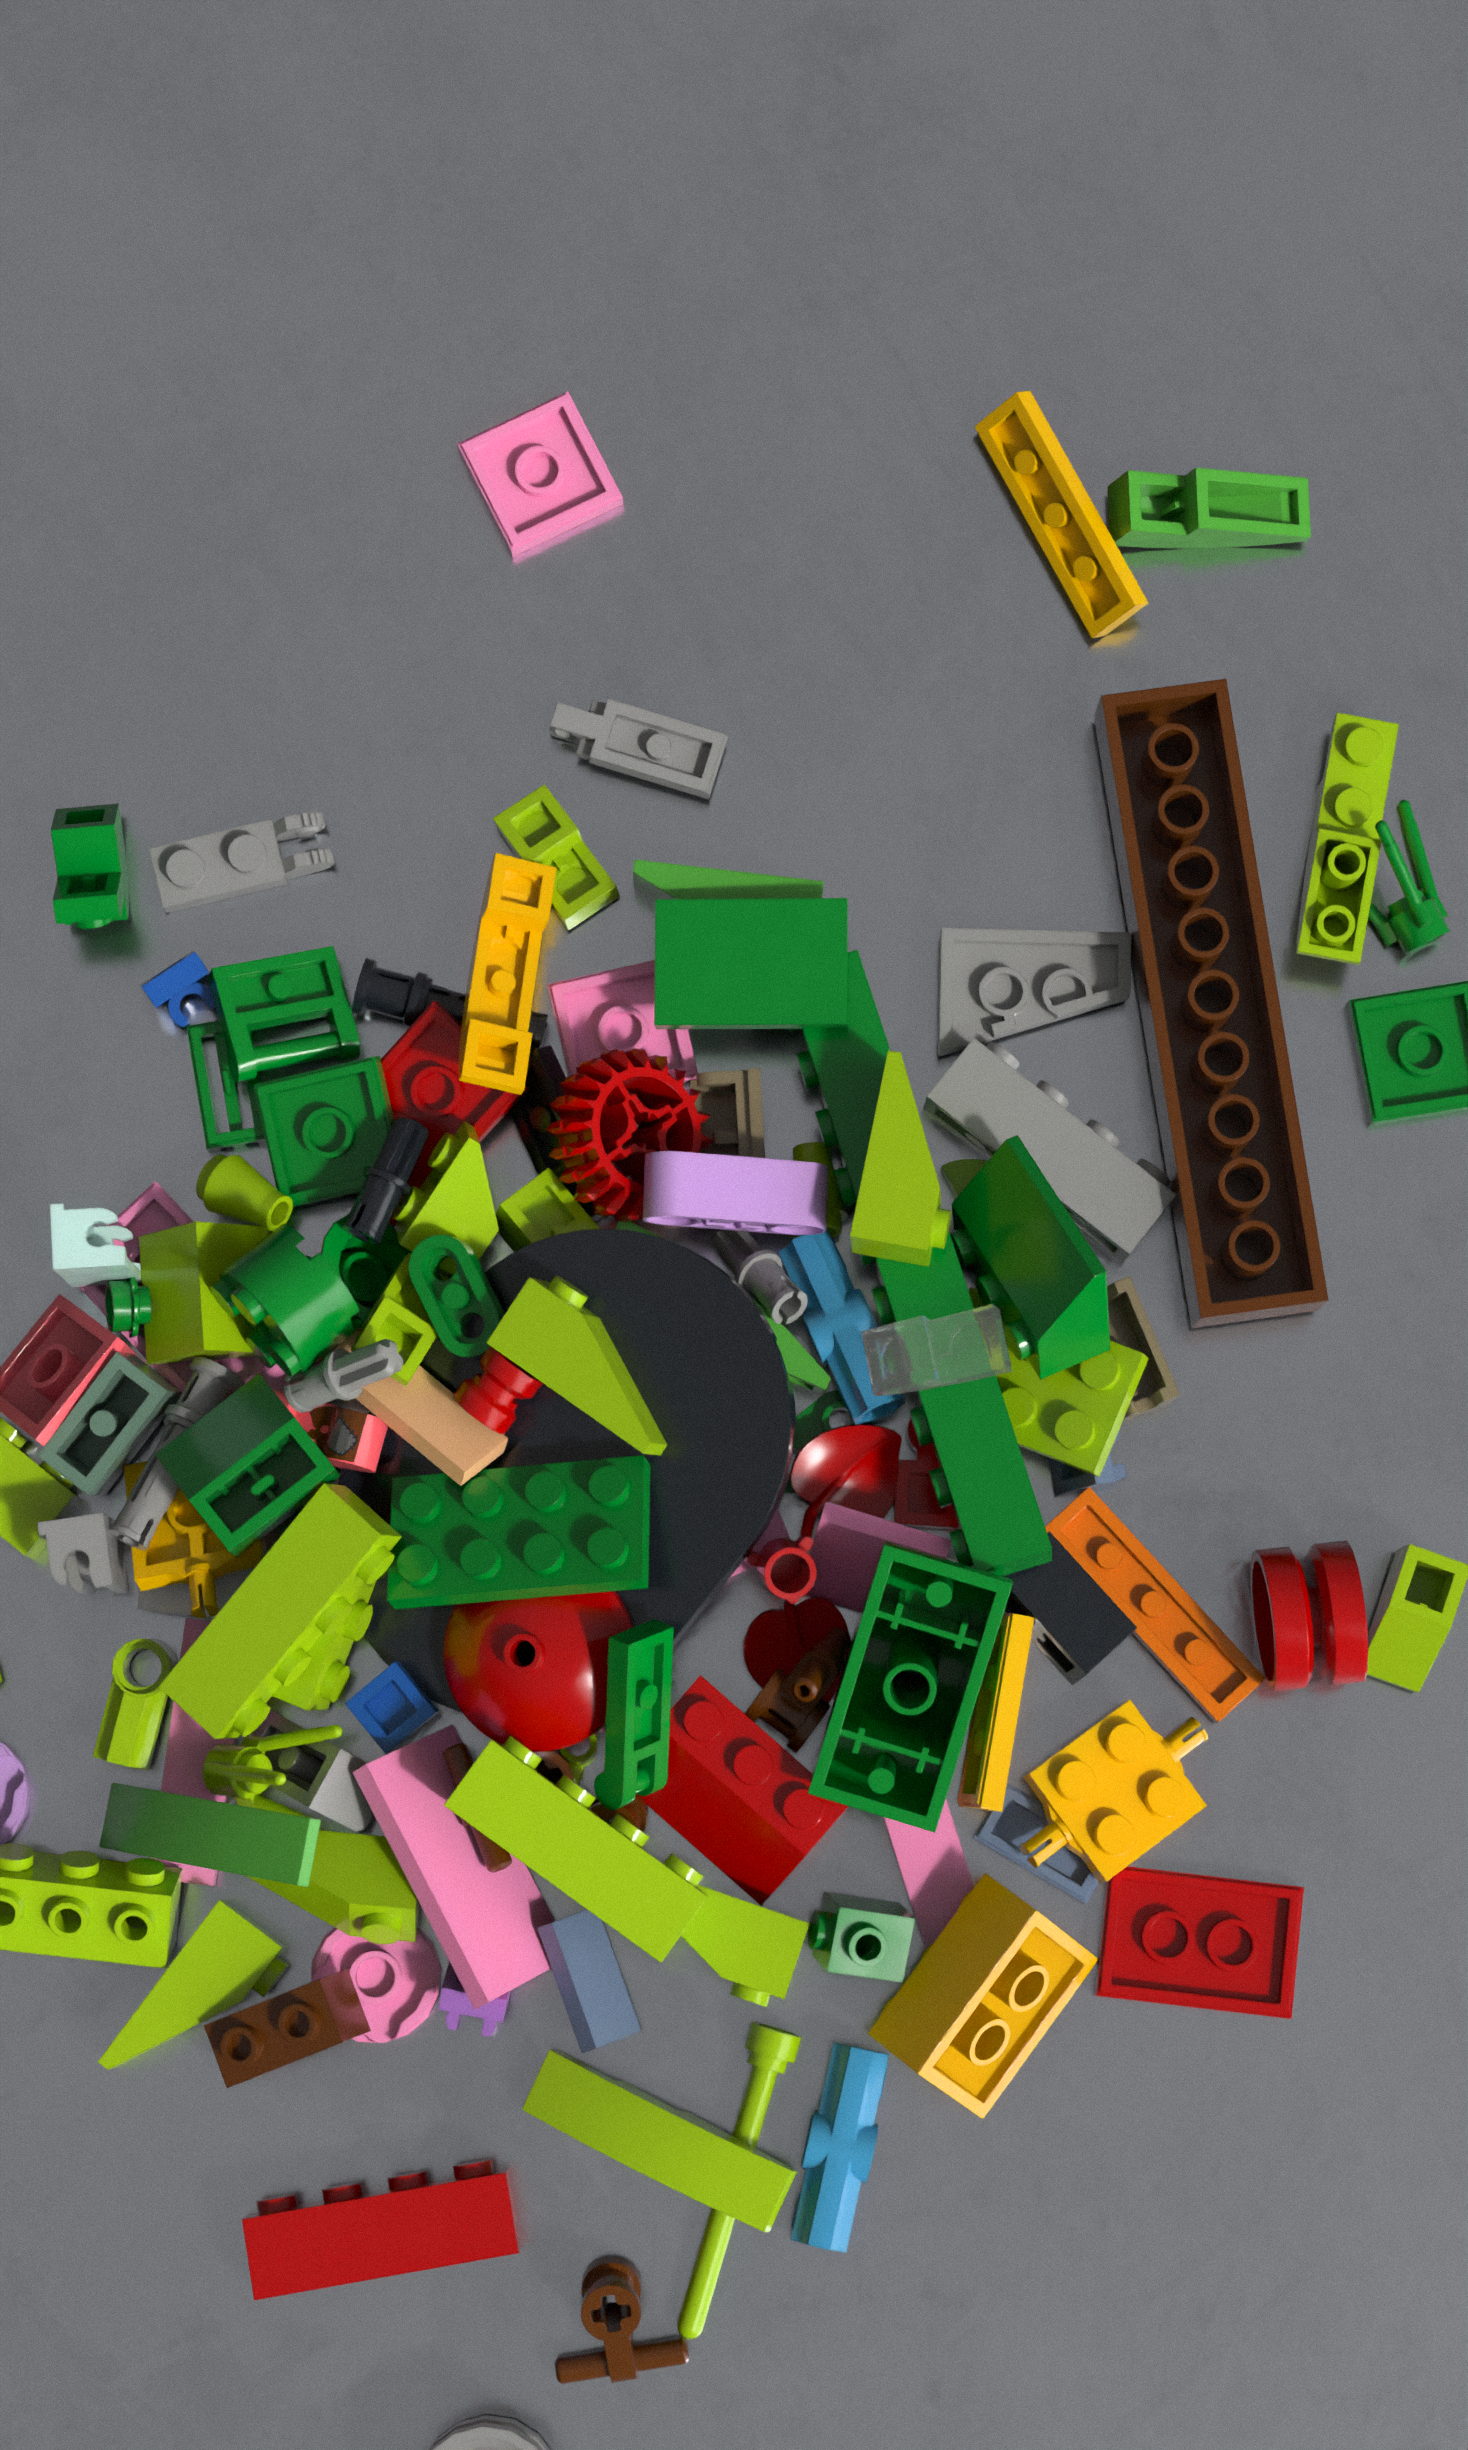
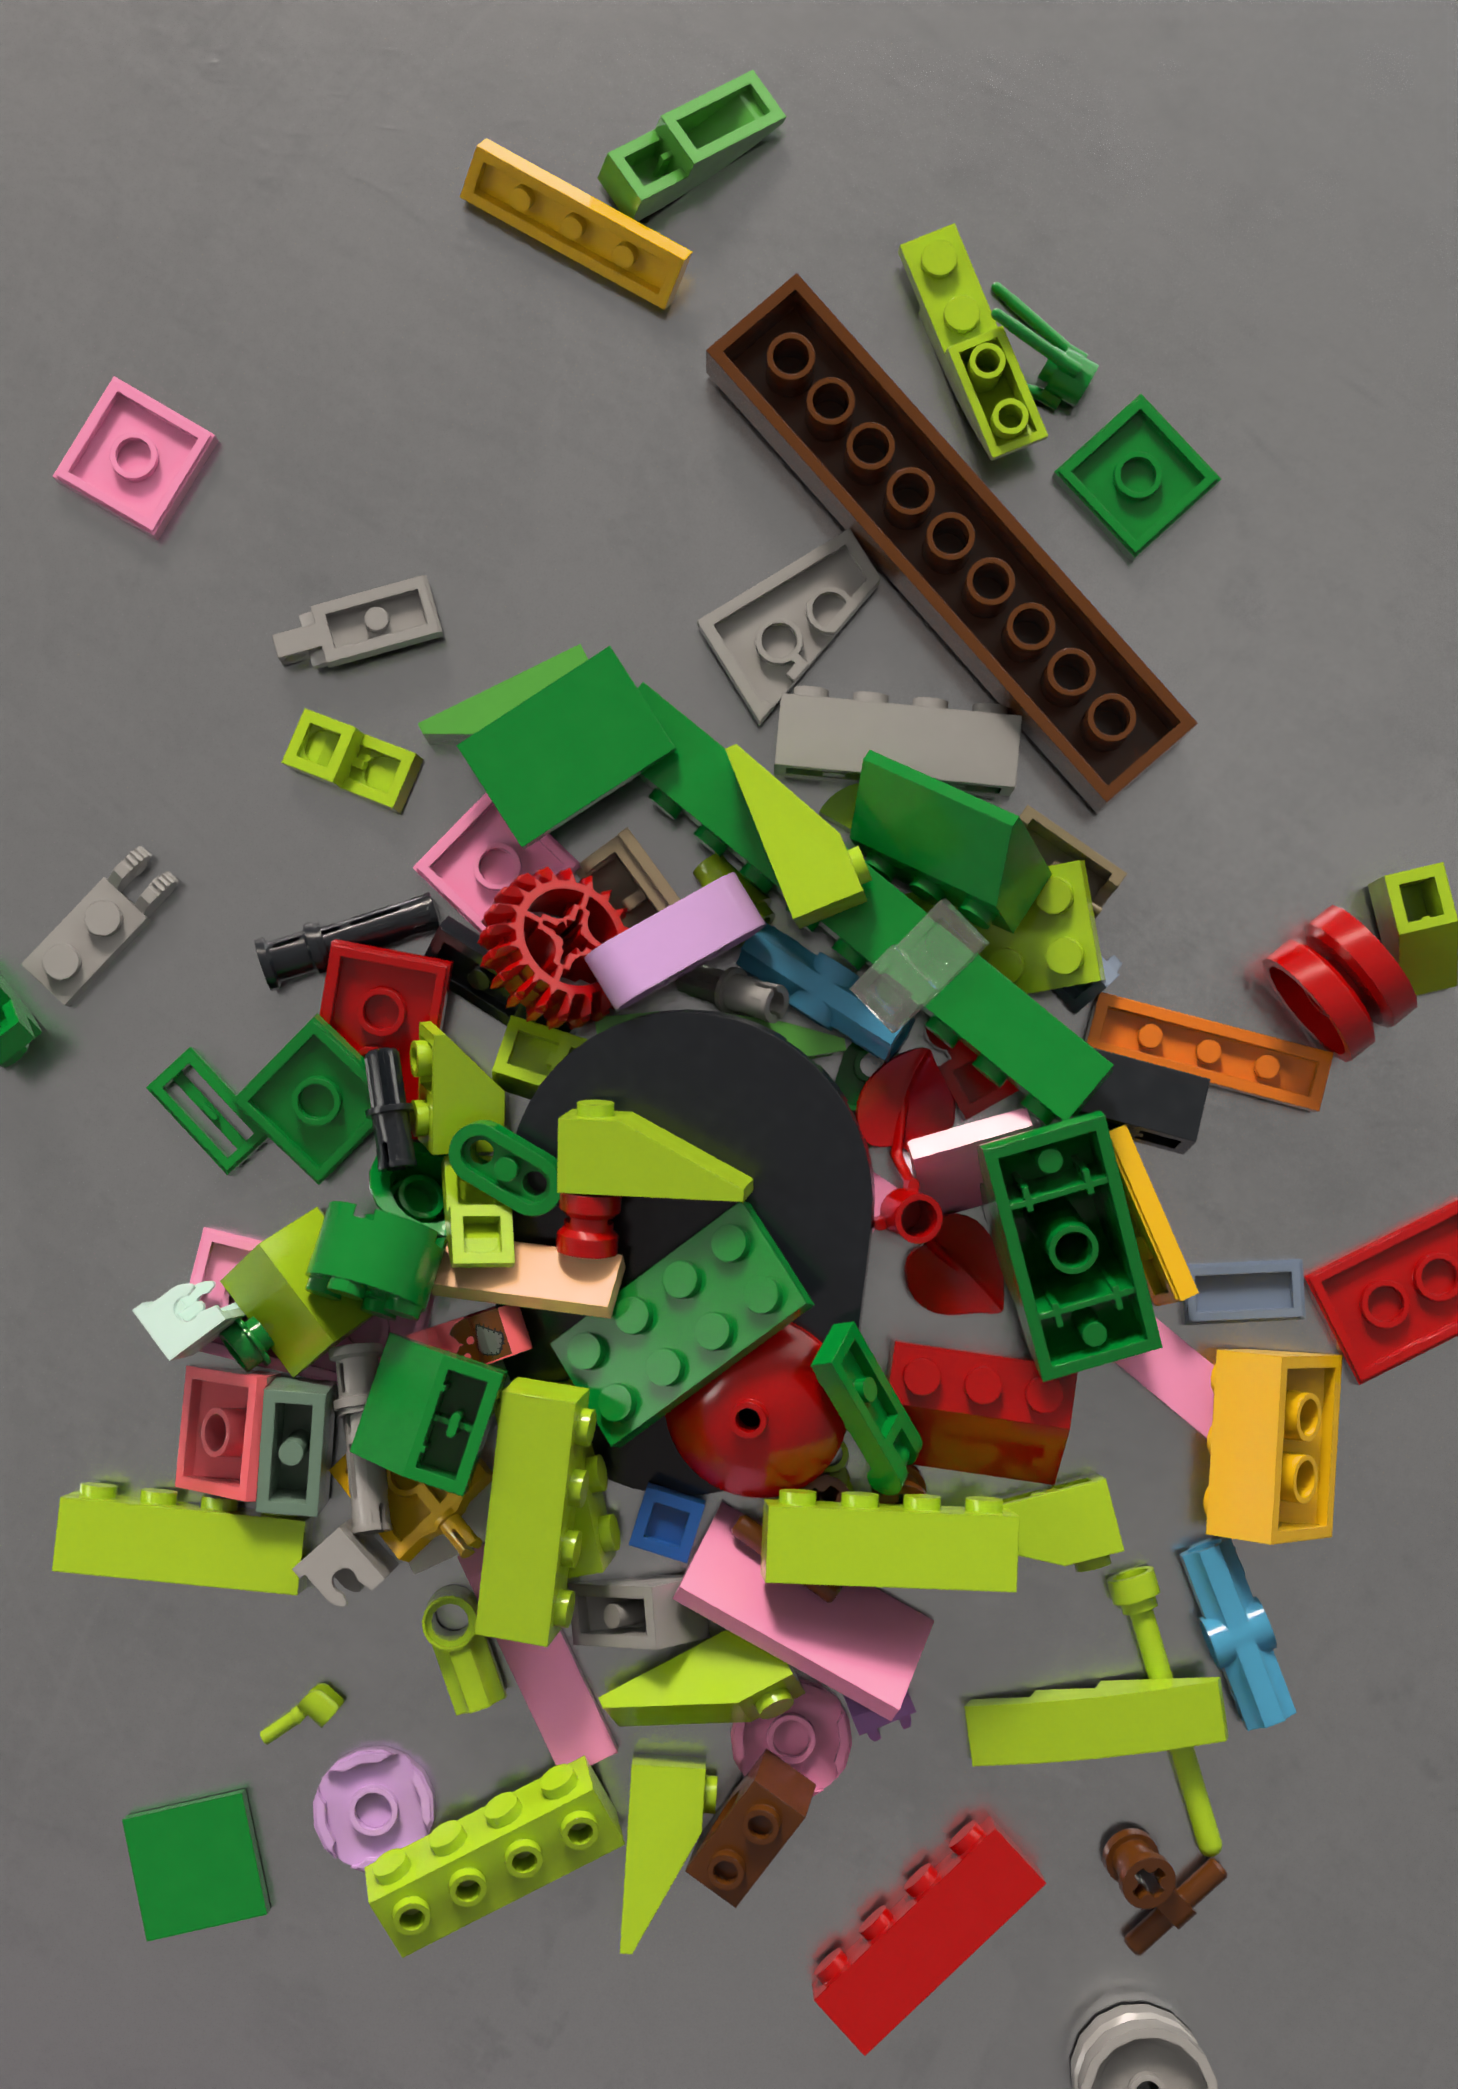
camera: 30 degrees left, 5 degrees up
bright green slope [99,1783,321,1887] -> none
blue tile [140,951,215,1027] -> none
lime cone [196,1154,293,1231] -> none
lime plant [203,1725,343,1819] -> none
green plate [207,946,360,1082] -> none
light grey axle [284,1339,403,1413] -> none
yellow slope [458,853,556,1095] -> none
sand blue tile [537,1910,642,2053] -> none
reddish brown piece [744,1627,851,1753] -> none
brick [808,1892,915,1983] -> none
yellow plate [1020,1699,1208,1884] -> none

